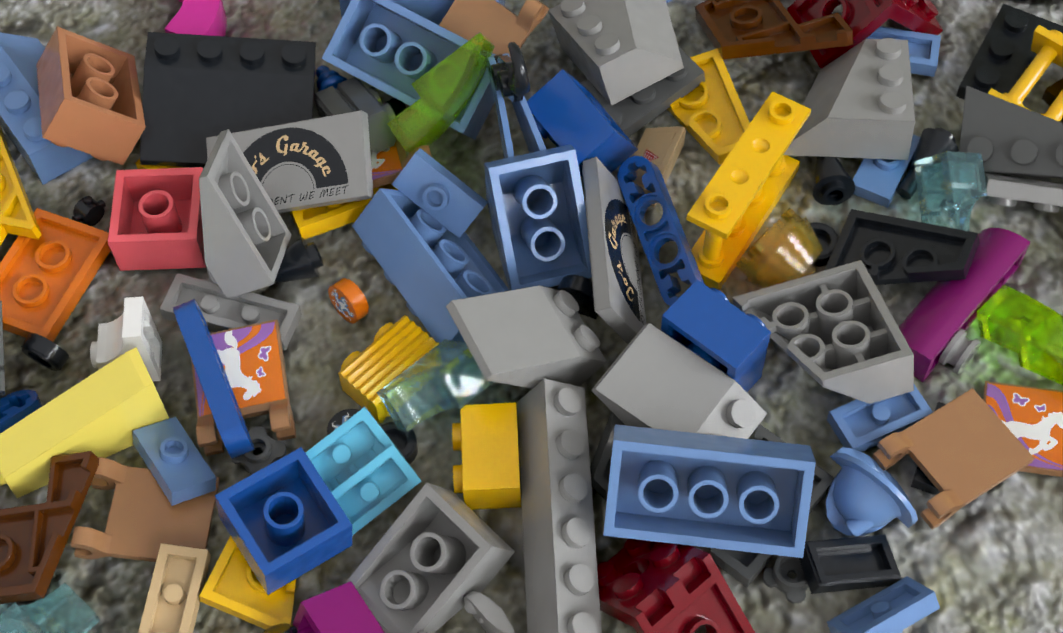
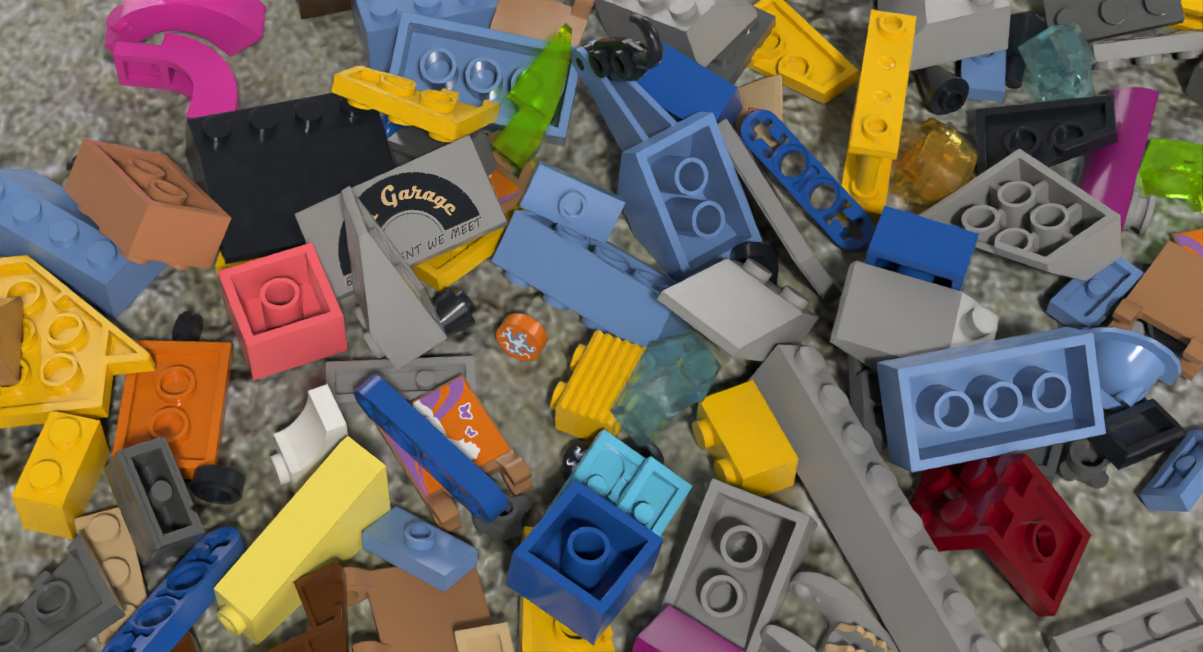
camera: 25 degrees left, 5 degrees down
none -> yellow wing [331,65,501,142]

